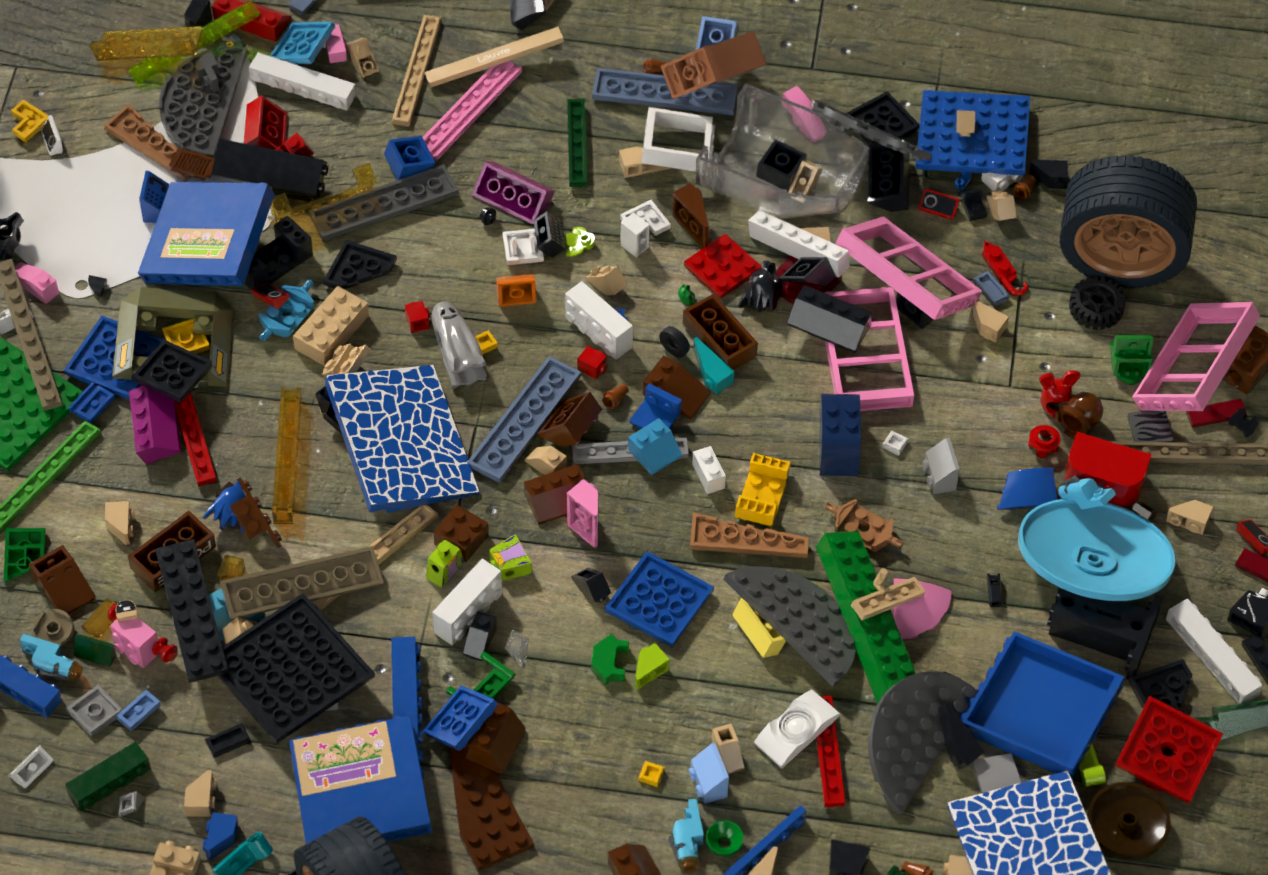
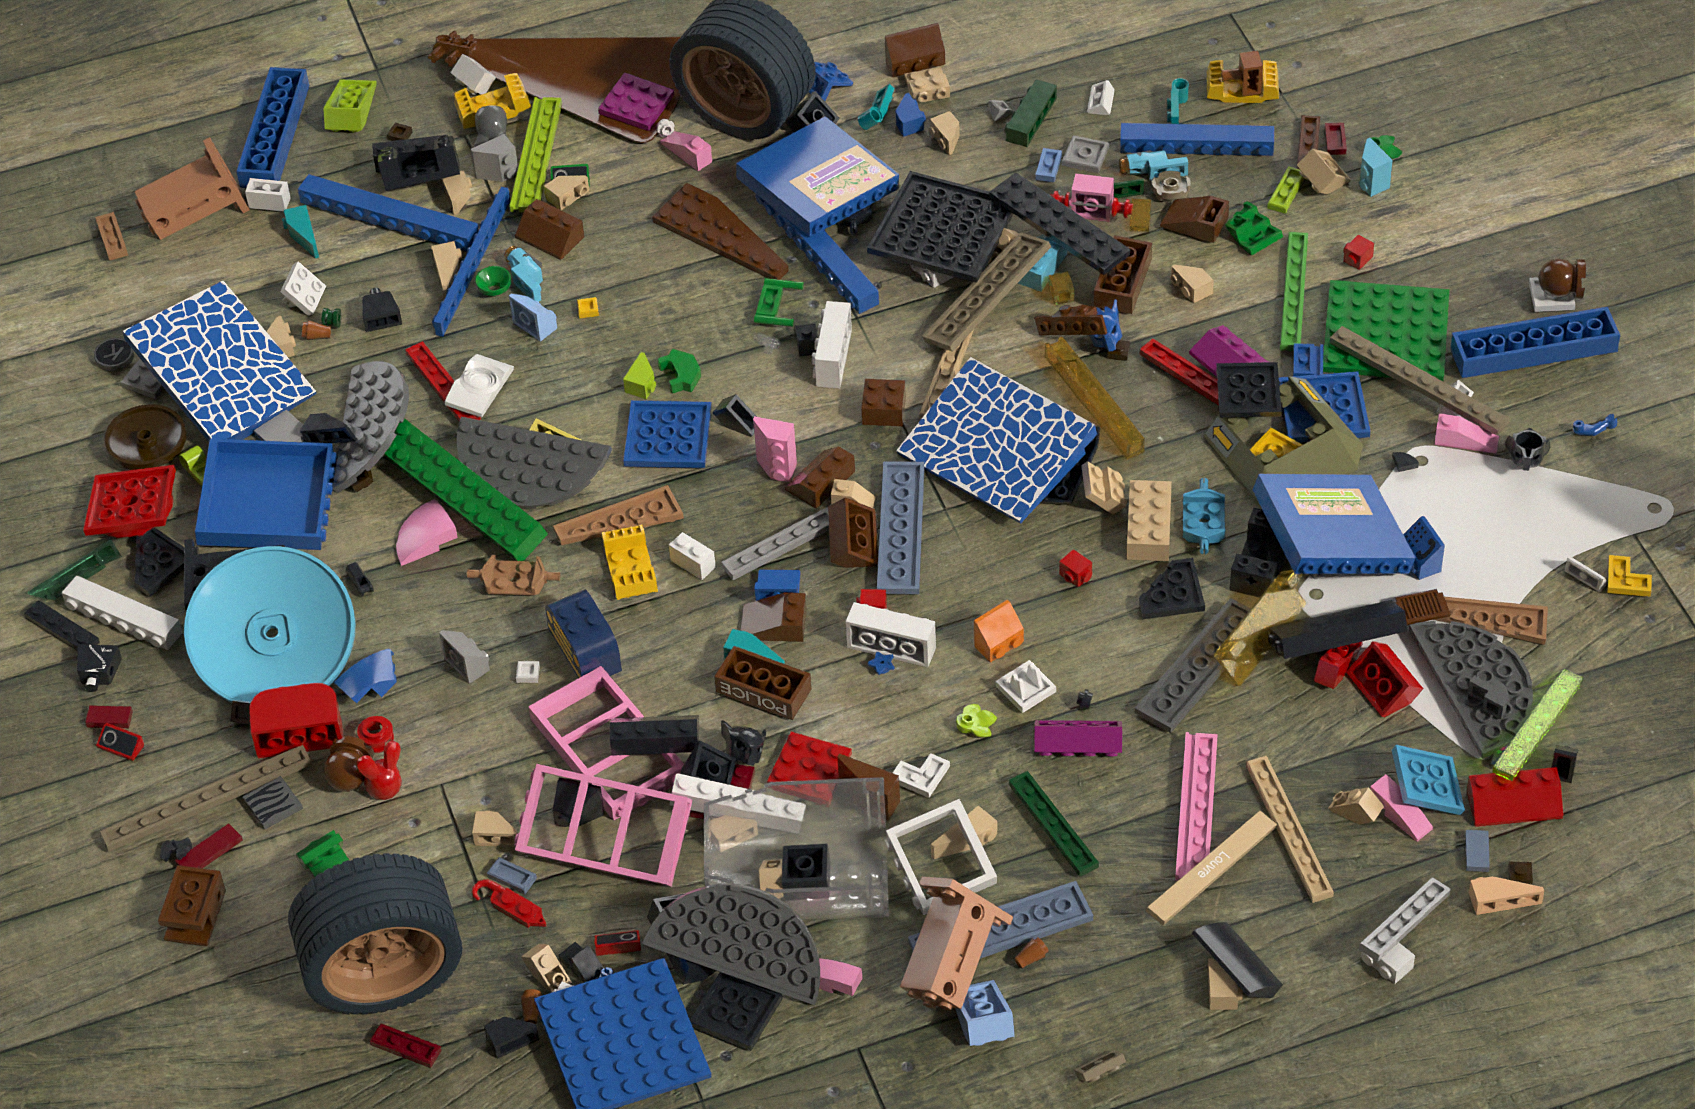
camera: 155 degrees right, 5 degrees down
clear yellow bracket [90,27,203,61] -> none
tile [116,600,138,622] -> none
black tile [205,723,251,758] -> none
white brick [249,53,356,110] -> none
slope [250,284,290,309] -> none
blue slope [384,136,435,180] -> none
blue plate [423,685,499,751] -> none
lime torso [426,540,464,588] -> none
light grey piece [431,301,487,389] -> none
reddish brown slope [466,702,526,775] -> none
yellow plate [475,330,498,354] -> none
lime torso [488,534,532,581] -> none
black brick [534,212,566,258] -> none
tan slope [586,265,628,295] -> none
dark orange cone [602,384,629,409] -> none
white brick [620,212,650,258] -> none
dark azure slope [628,418,682,475] -> none
black tyre [659,326,690,358] -> none
green plate [678,284,697,306] -> none
tan slope [711,724,744,774] -> none
tan plate [851,568,926,620] -> none
tan slope [956,111,975,137] -> none
medium azure plate [1056,476,1116,510] -> none
bright pink window [1132,302,1260,411] -> none
tan slope [1166,500,1213,535] -> none

